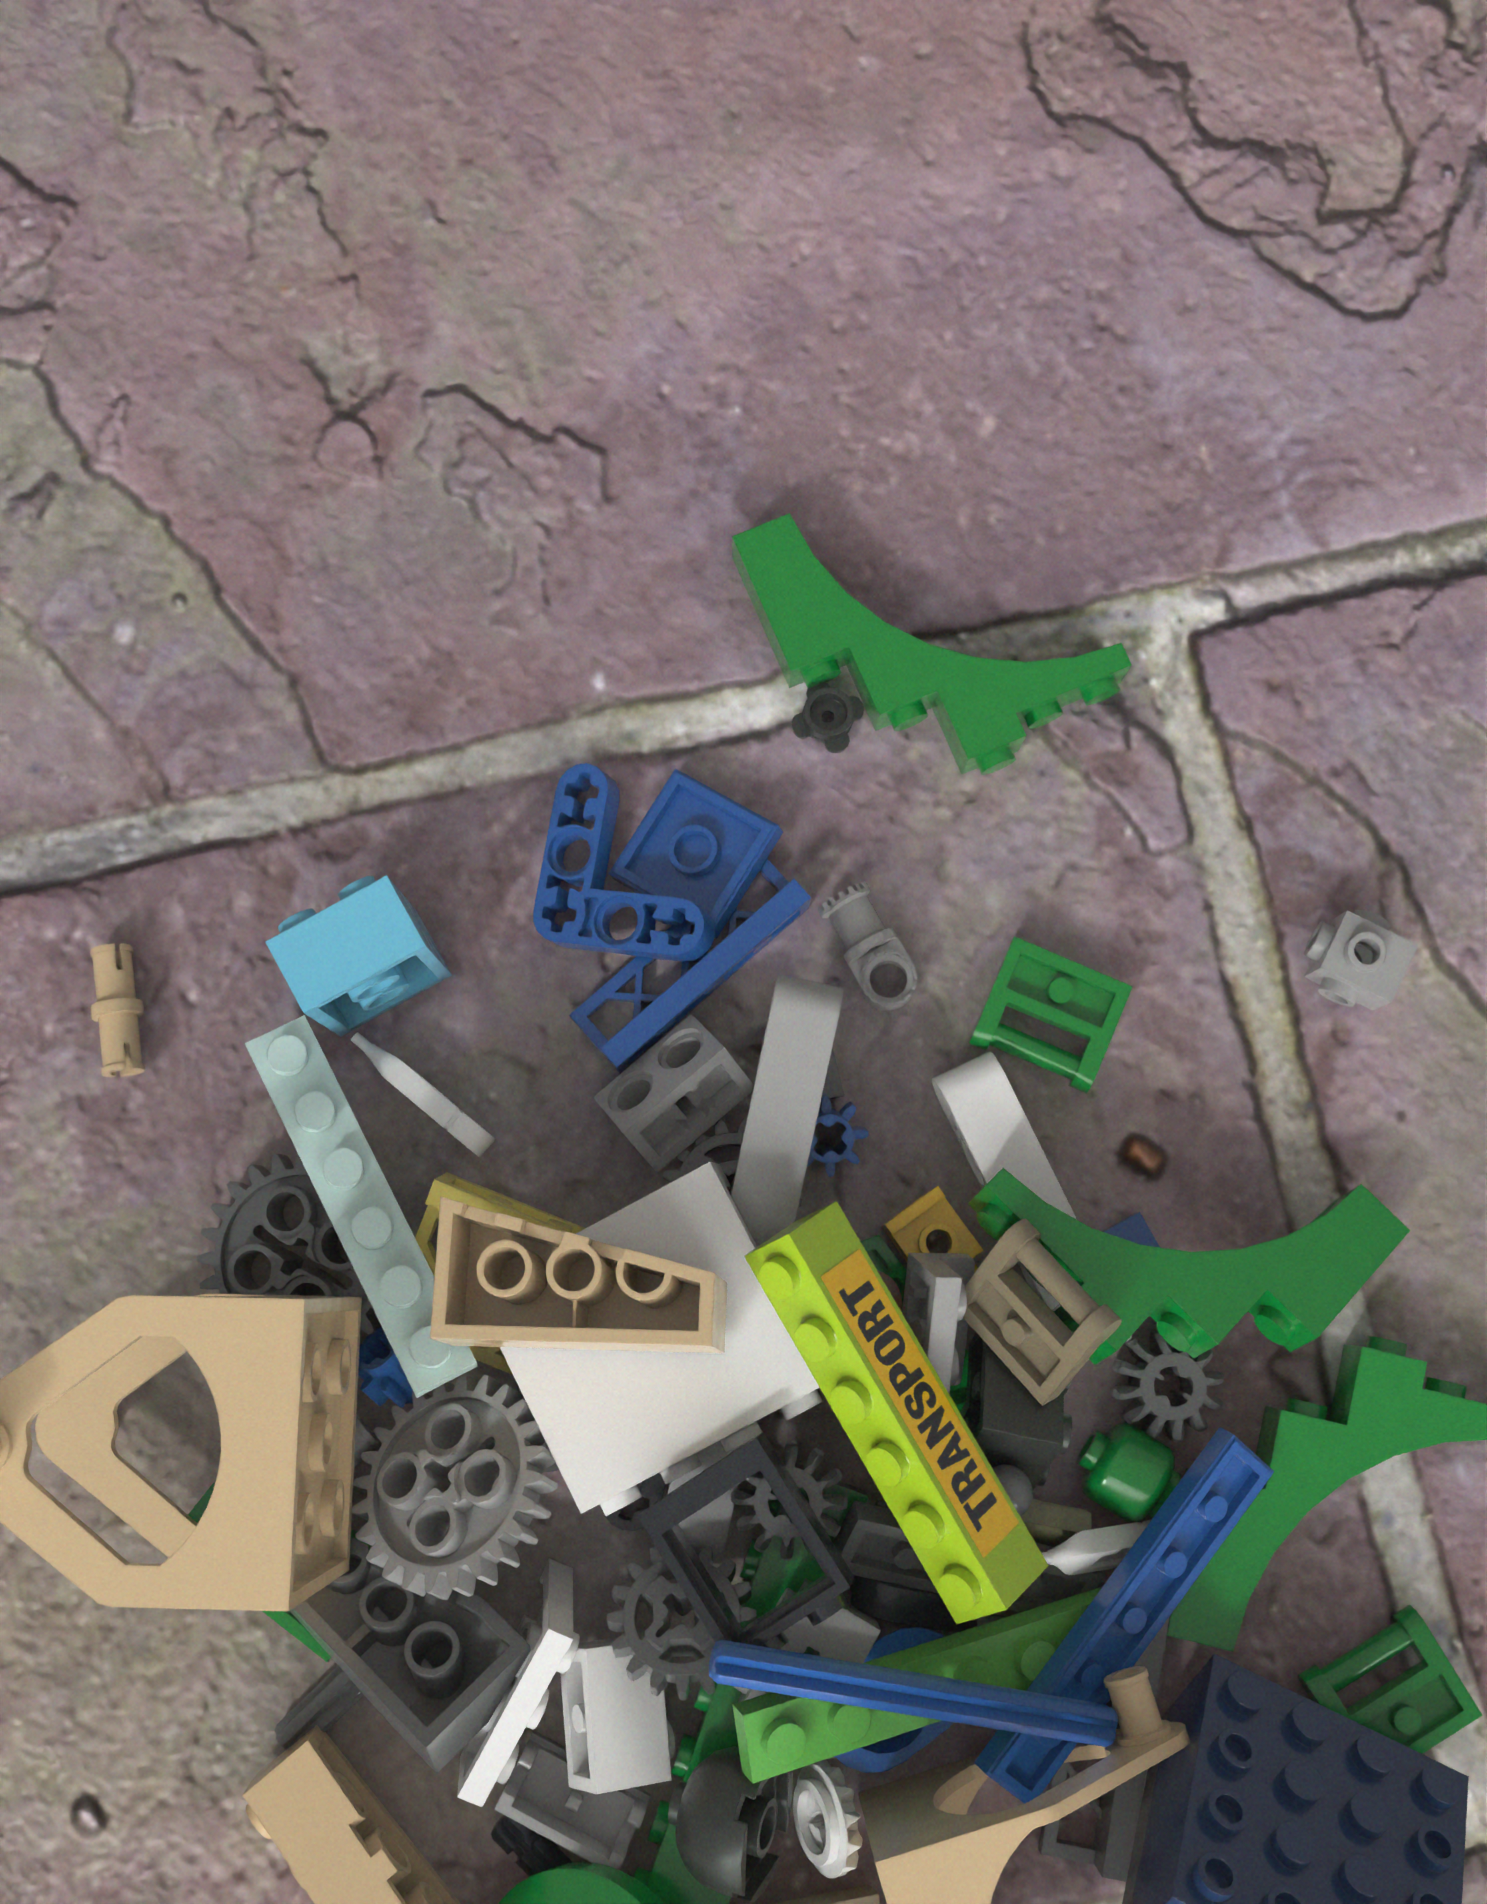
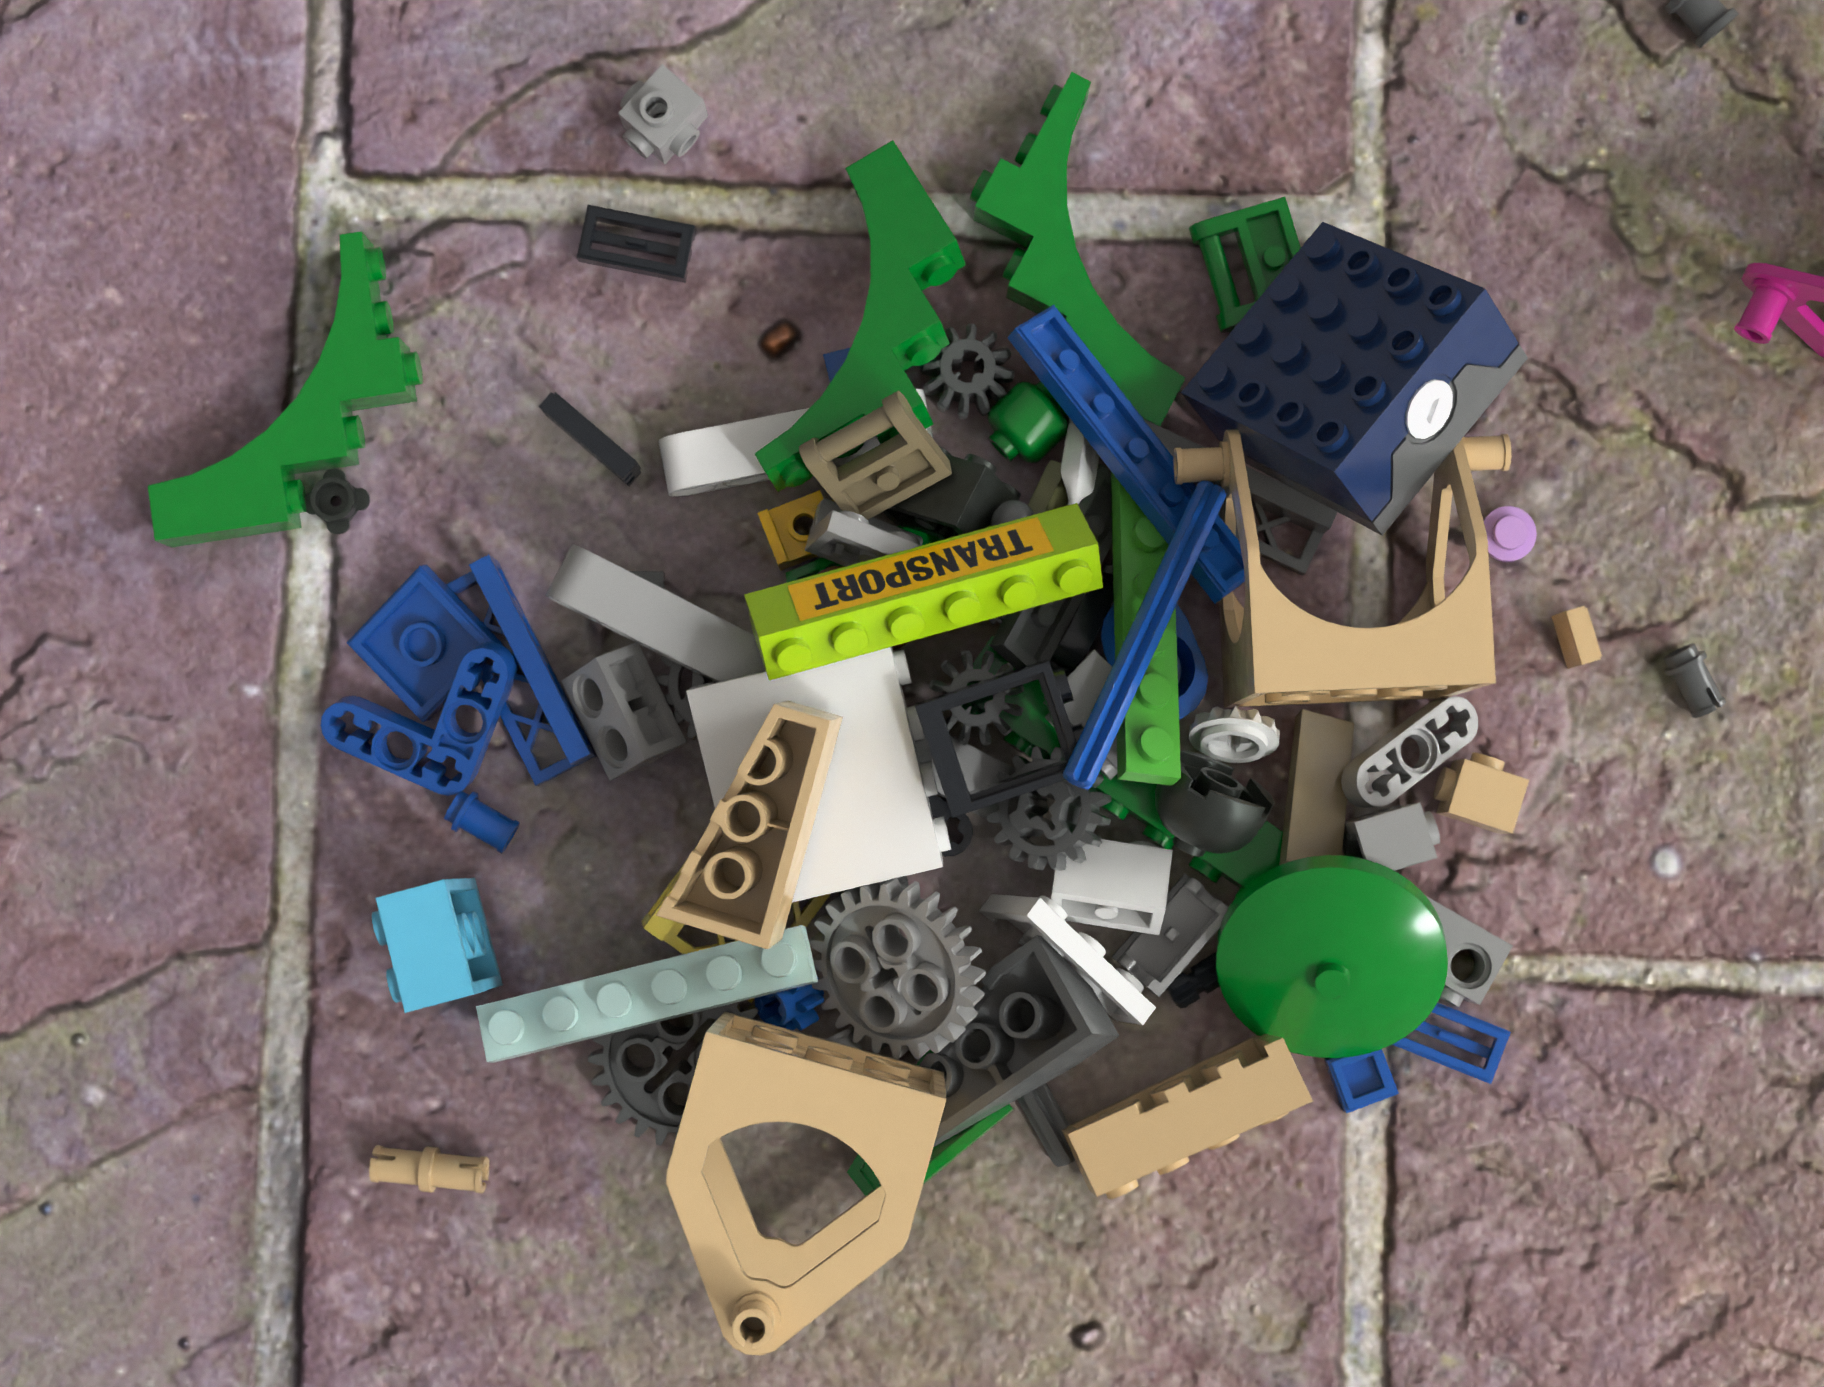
camera: 75 degrees left, 5 degrees up
white piece [351,1032,495,1157] -> none
blue gear [807,1093,869,1177] -> none
light grey connector [817,881,917,1011] -> none
green plate [968,936,1133,1094] -> none
none -> blue pin [444,791,520,854]
none -> black tile [539,392,642,487]
none -> black tile [577,205,697,283]

